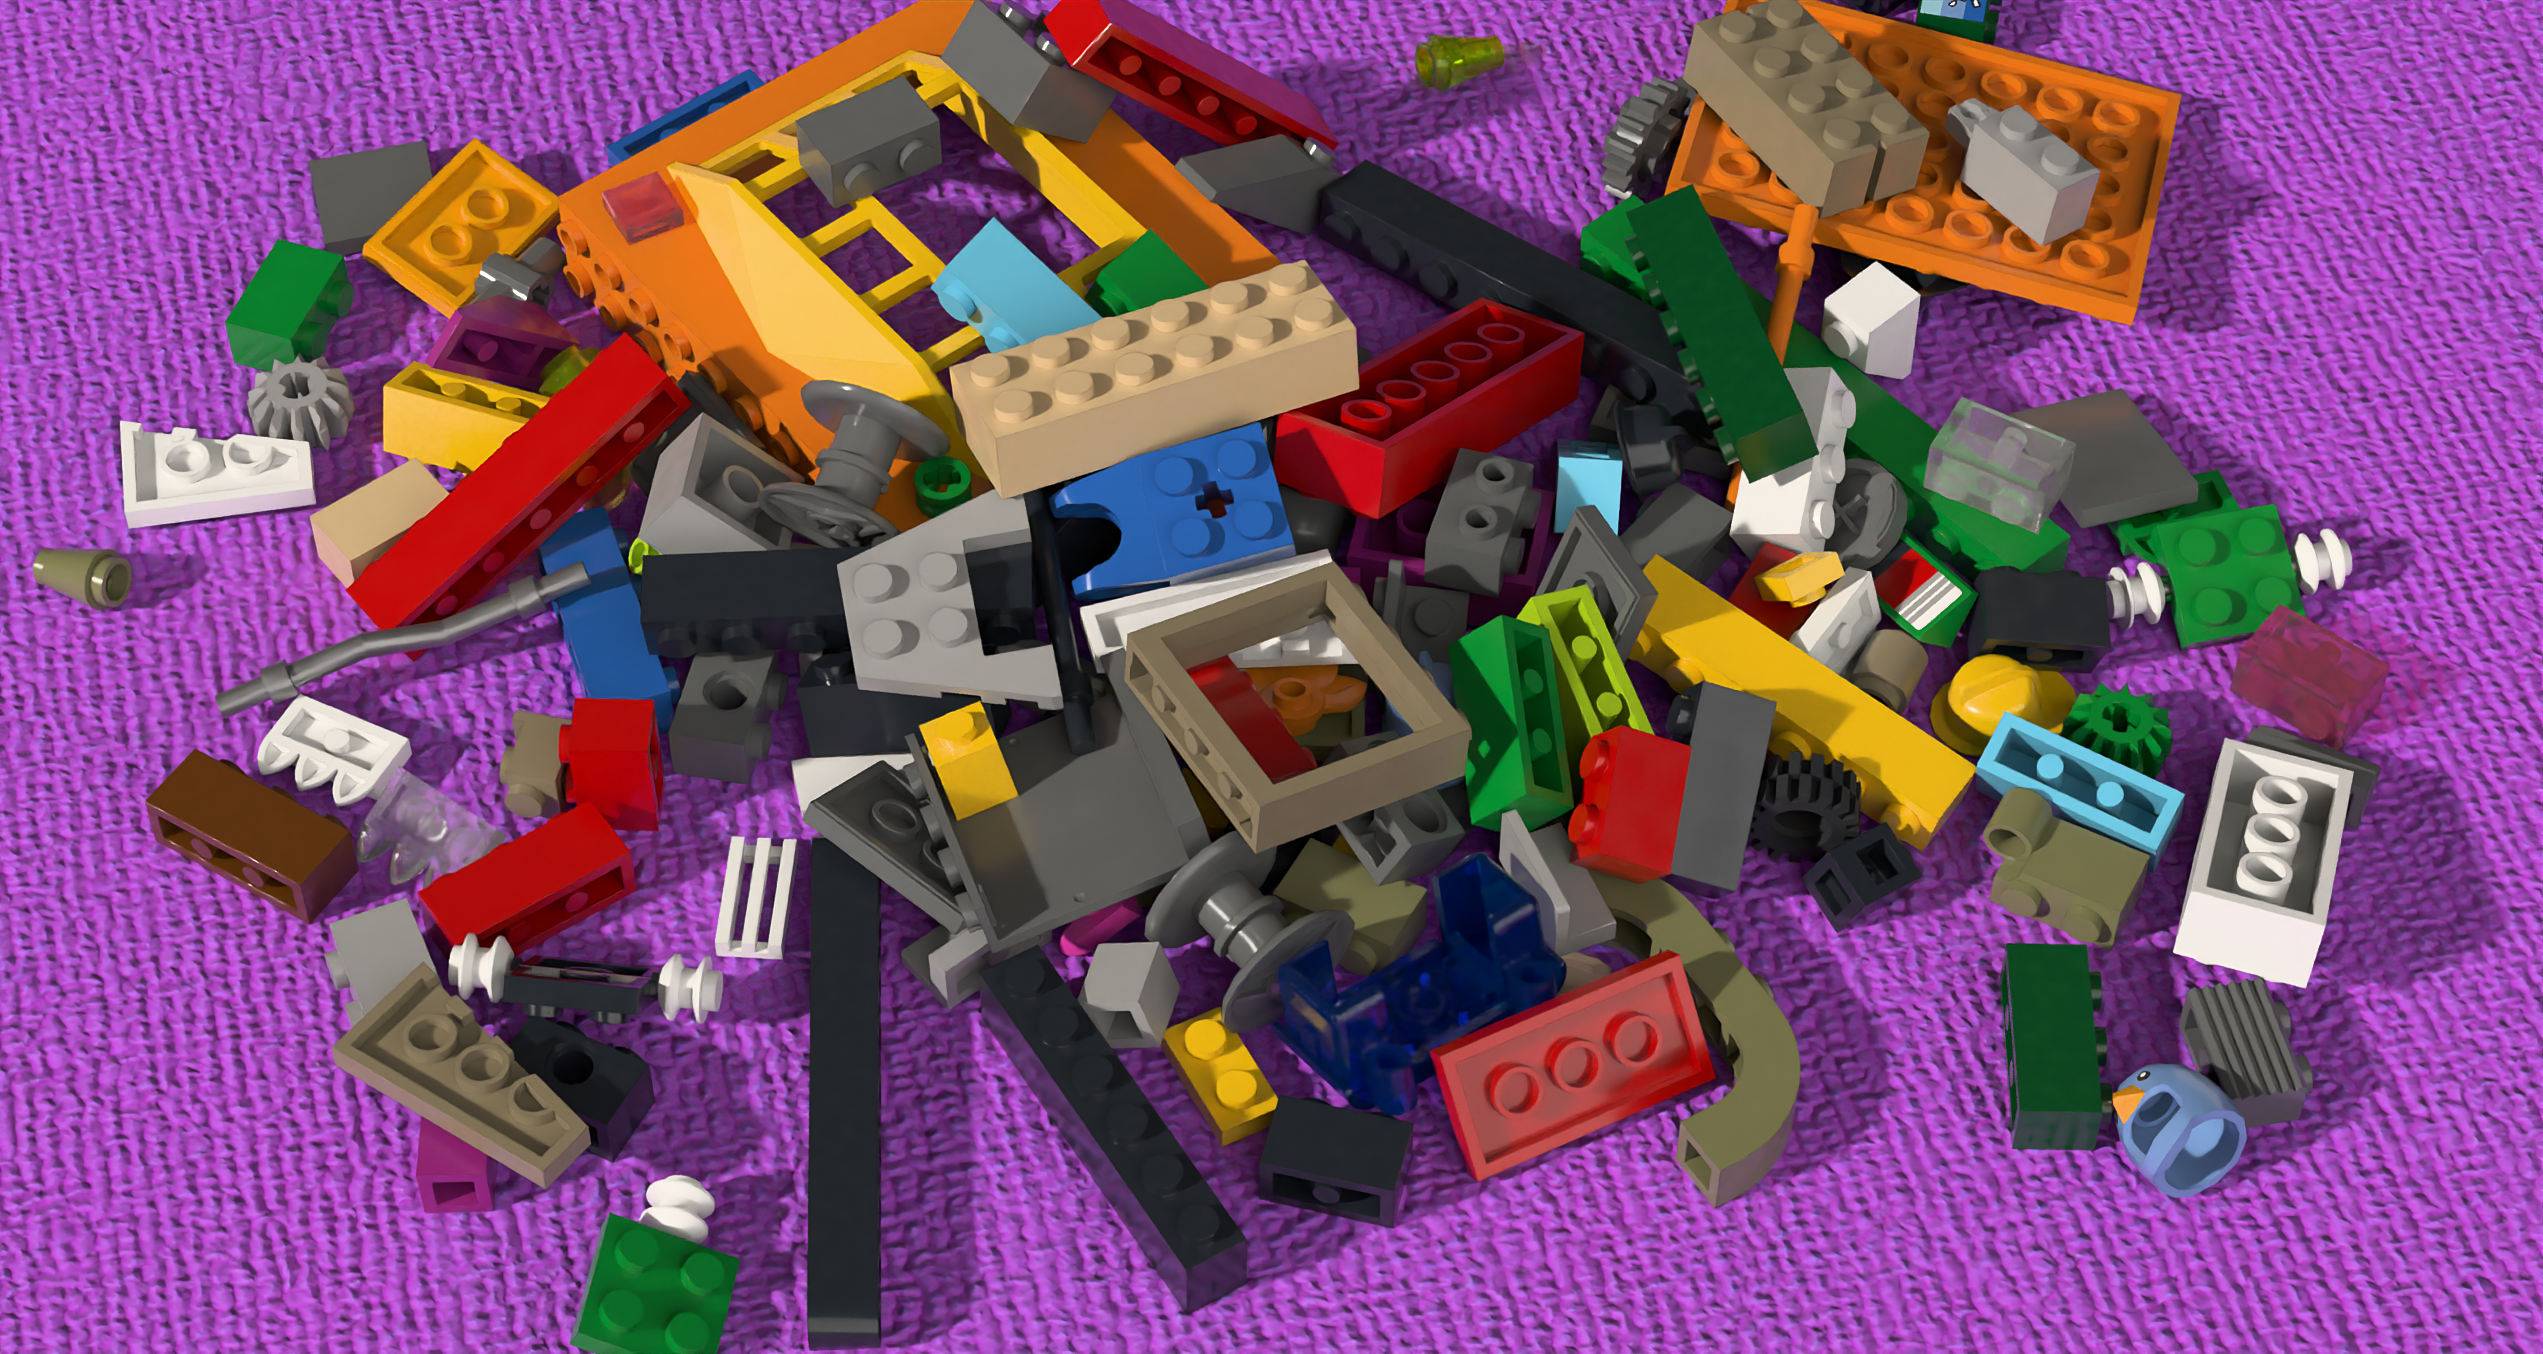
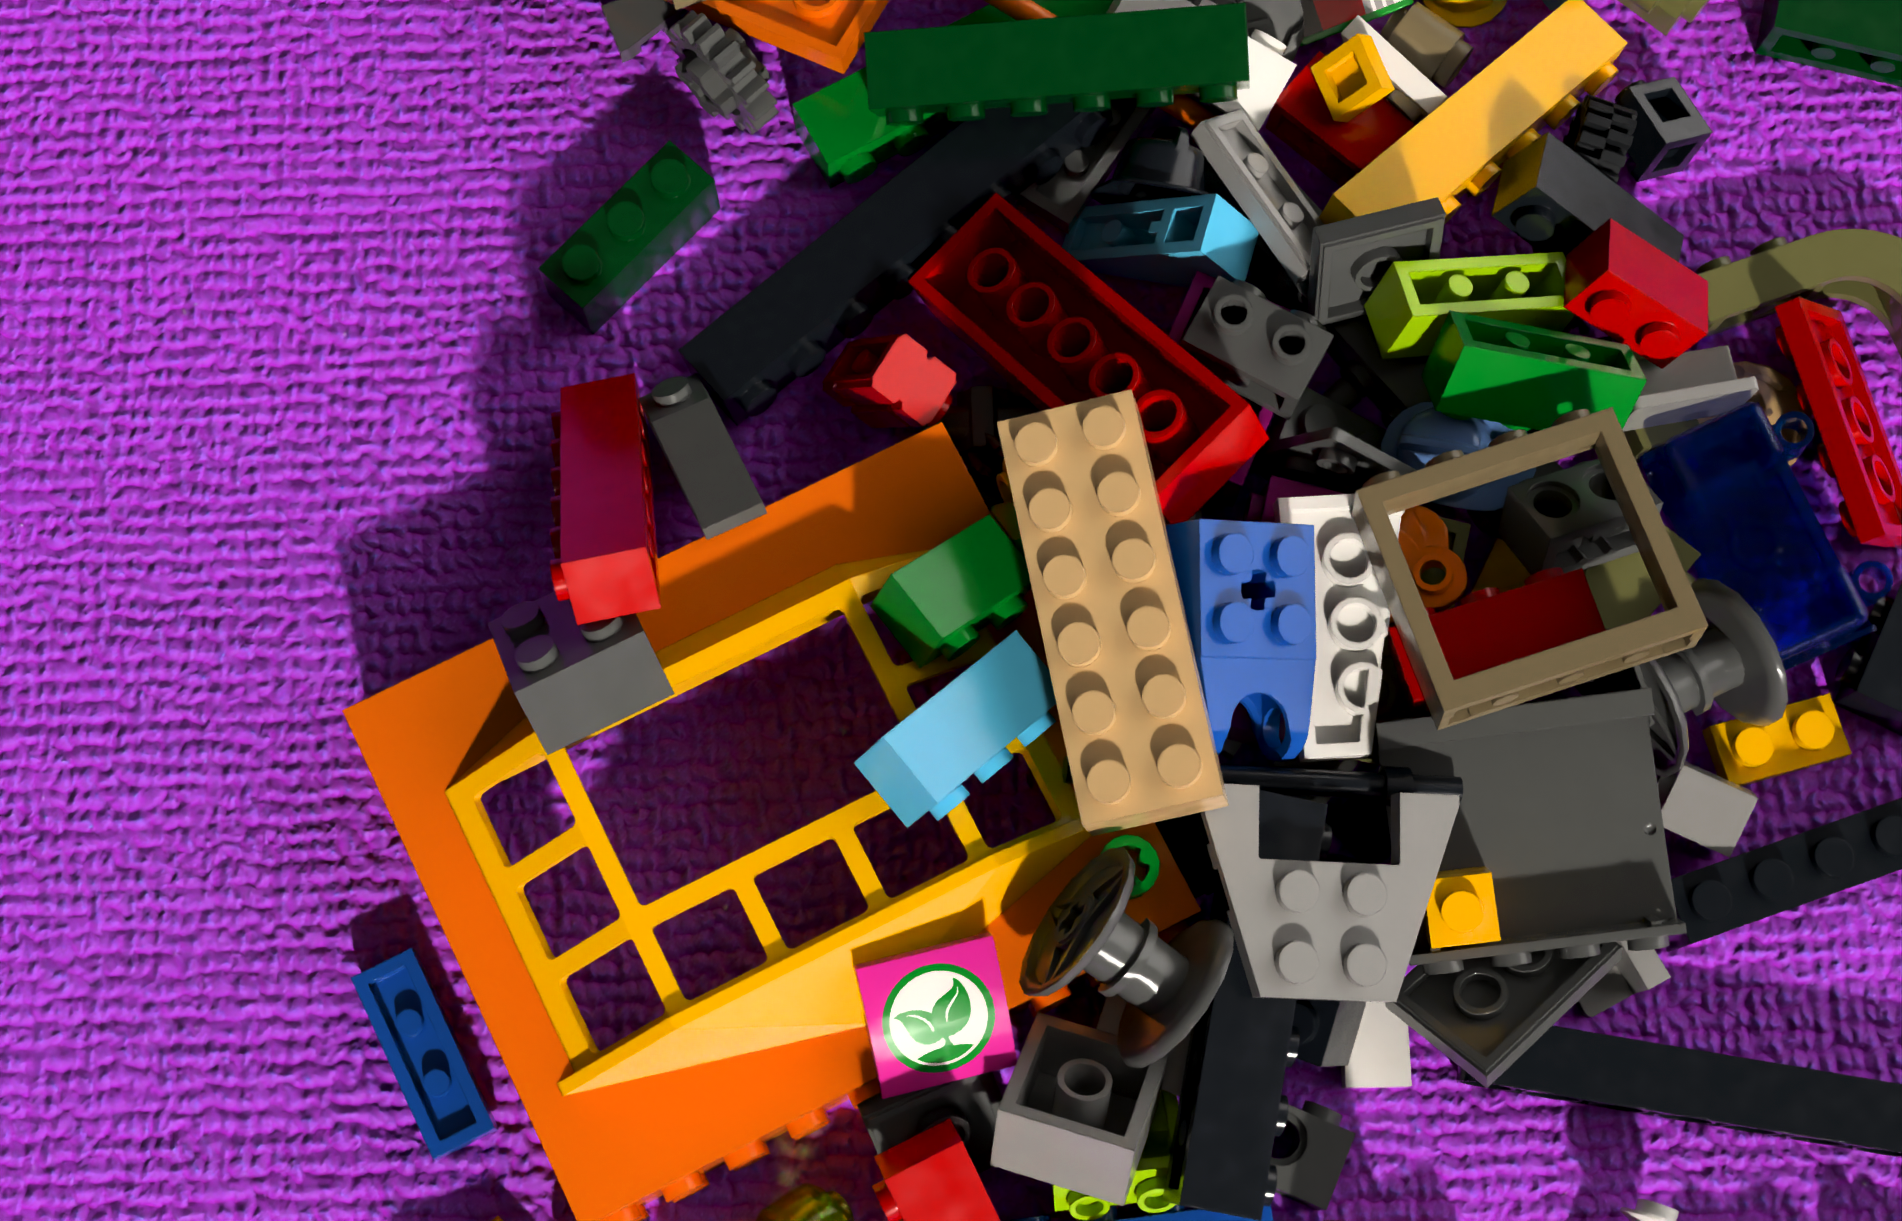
camera: 80 degrees left, 25 degrees up
clear pink tile [602,171,684,245] -> none
white tile [715,836,798,960] -> none
dark grey brick [795,75,942,209] -> none
clear neon green cone [1415,34,1504,91] -> none
none -> dark green brick [538,140,721,335]
none -> red brick [822,333,957,428]
none -> slope [853,932,1017,1099]
none -> light grey tile [1190,109,1324,284]

